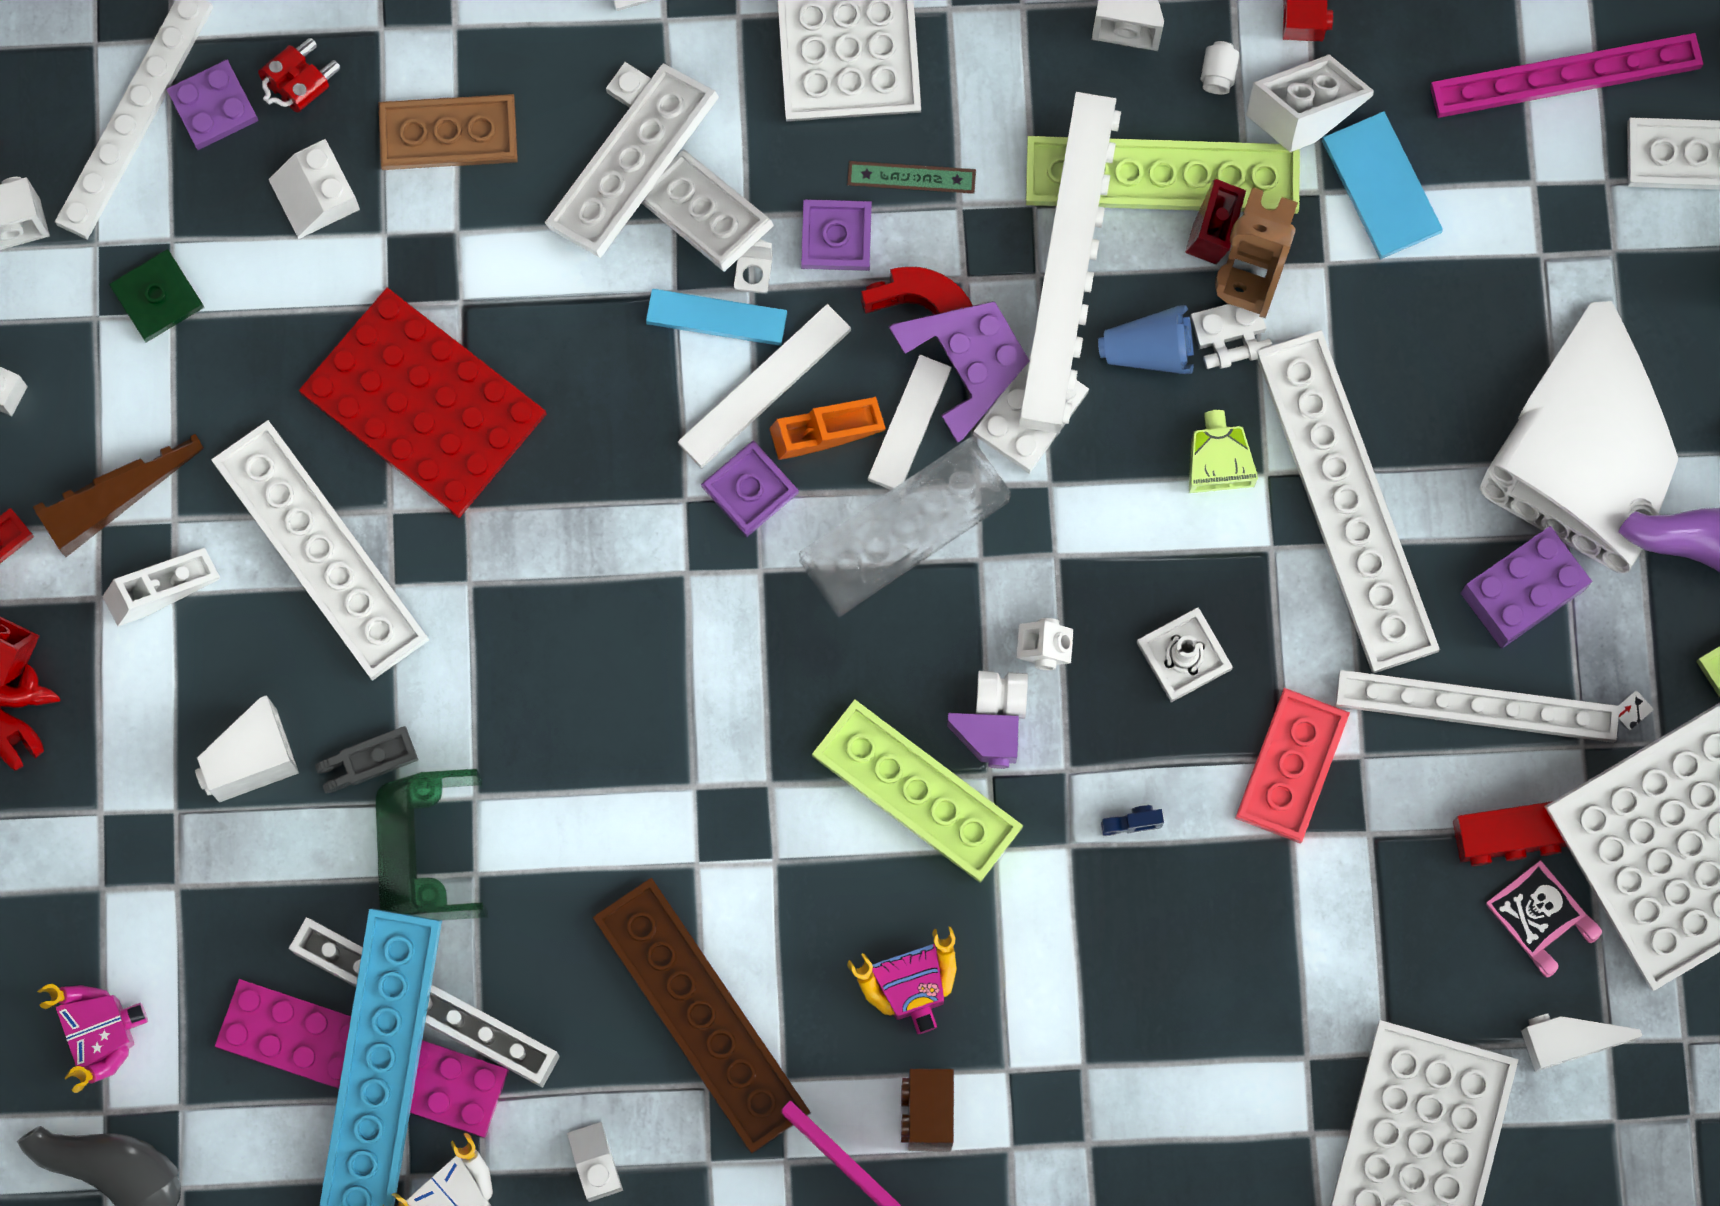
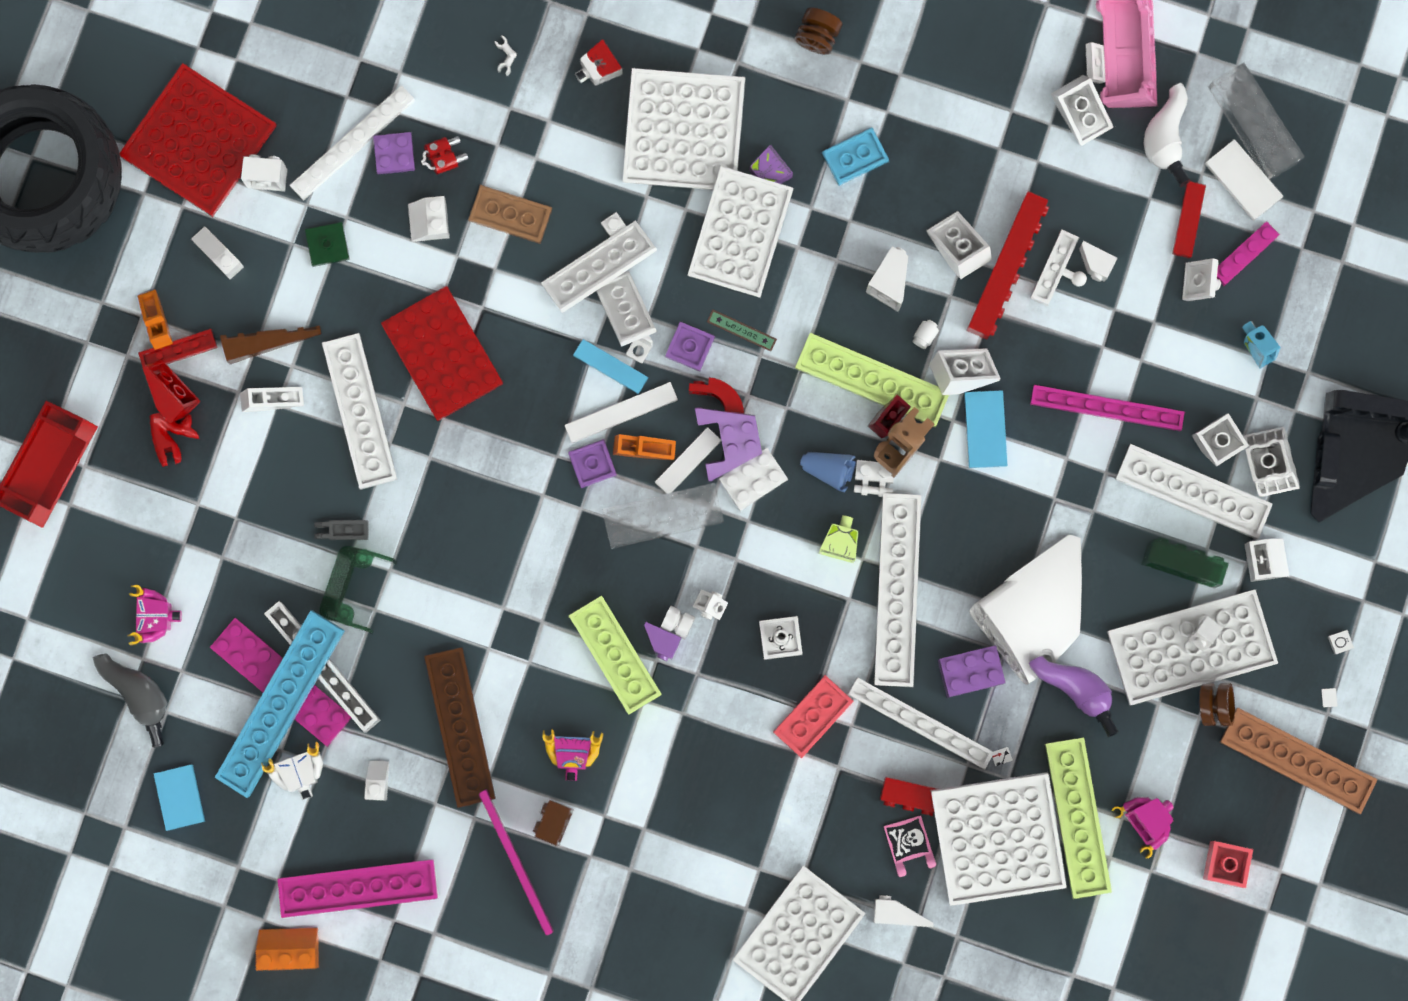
camera: 20 degrees right, 5 degrees up
white slope [195,695,299,803] -> none
white brick [1019,92,1121,434] -> none
dark blue plate [1101,805,1164,836] -> none

